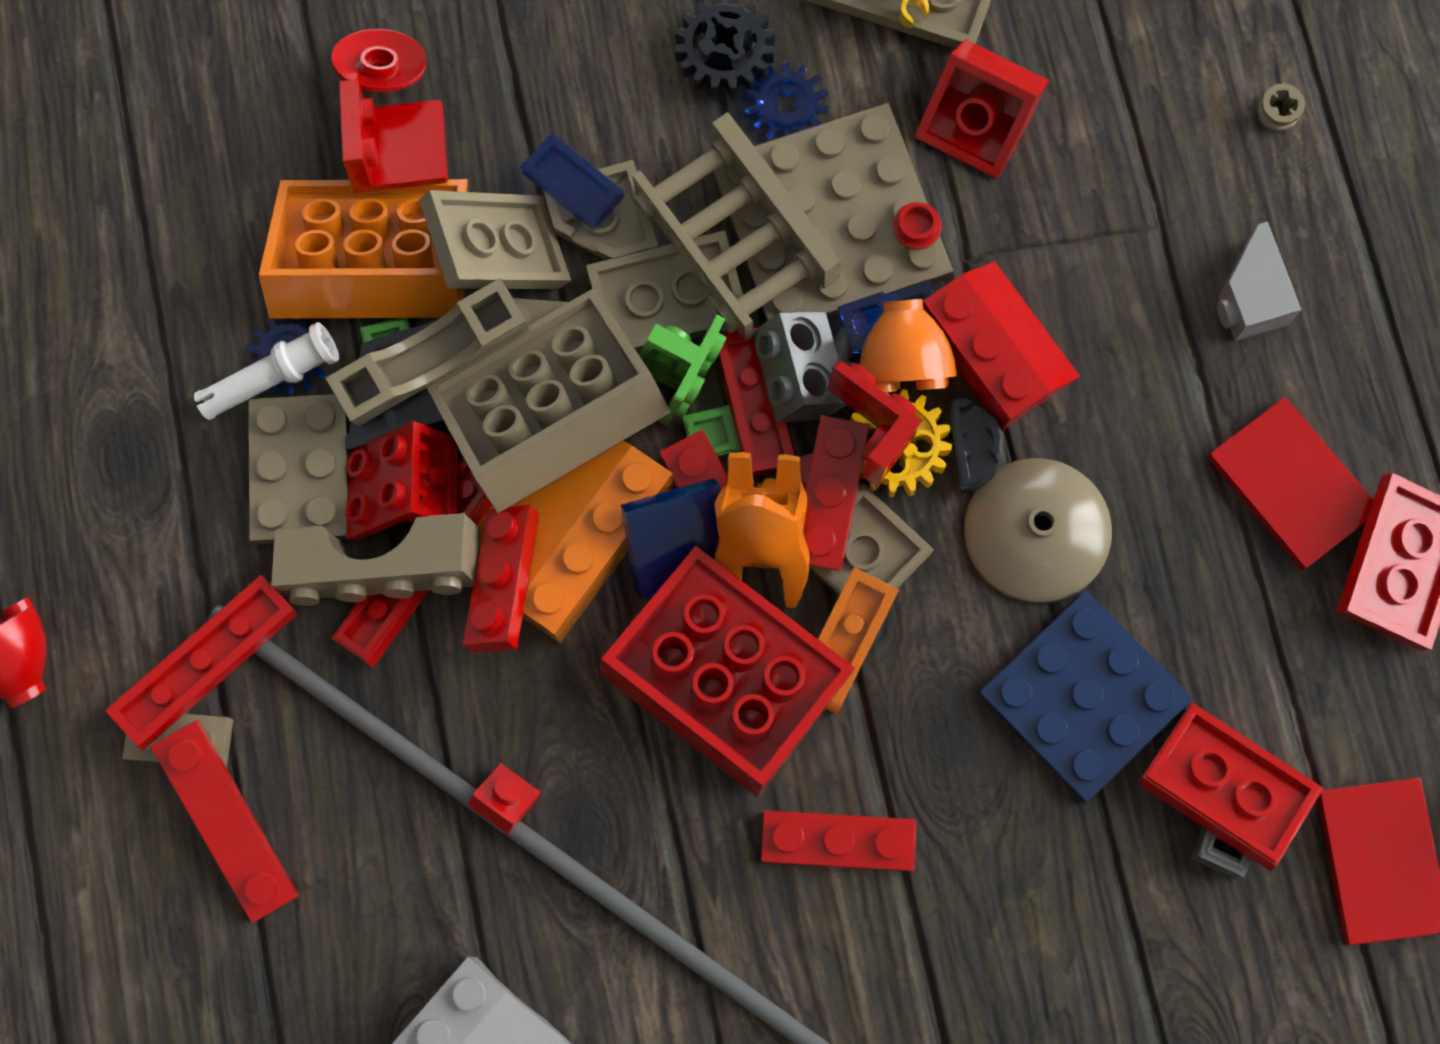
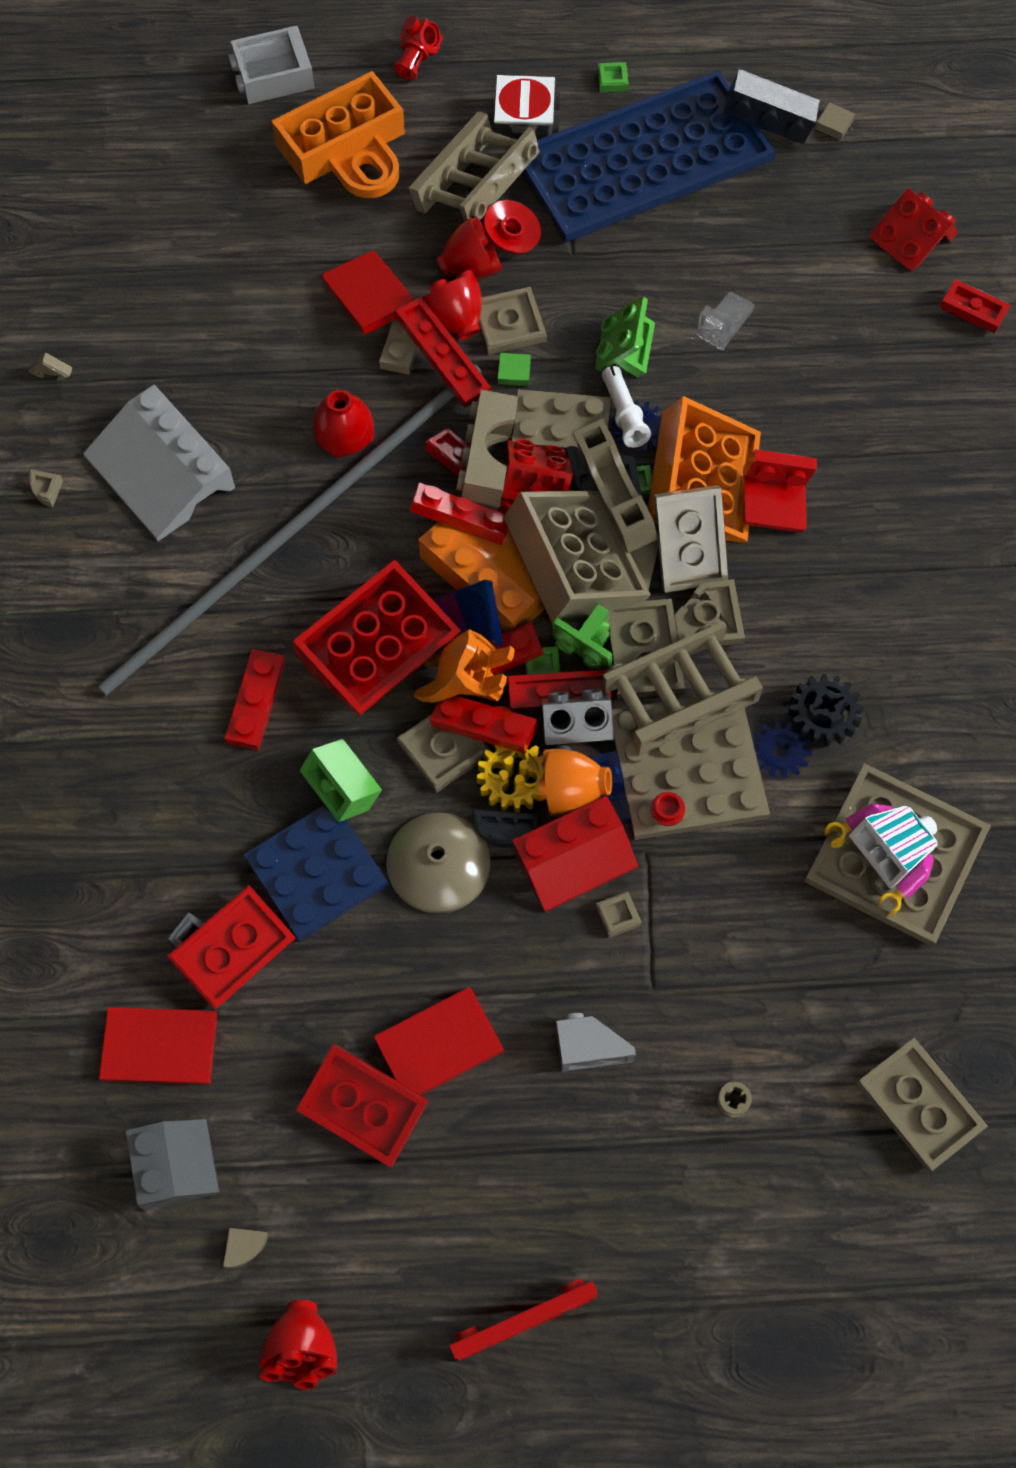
camera: 95 degrees right, 10 degrees down
red plate [150,720,299,923] -> none
red dish [332,29,427,92] -> none
red plate [468,763,541,835] -> none
clear blue tile [520,133,625,231] -> none
orange plate [818,567,900,715] -> none
red bracket [827,360,922,487] -> none
red slope [914,39,1049,179] -> none
none -> bright green brick [300,739,382,822]
none -> red piece [312,390,375,458]
none -> red tile [321,250,415,335]
none -> red piece [422,270,482,341]
none -> dark tan tile [478,287,547,355]
none -> bright green tile [498,353,531,387]
none -> bright green bracket [595,296,655,378]
none -> dark tan tile [595,891,642,938]
none -> clear bracket [697,292,755,350]

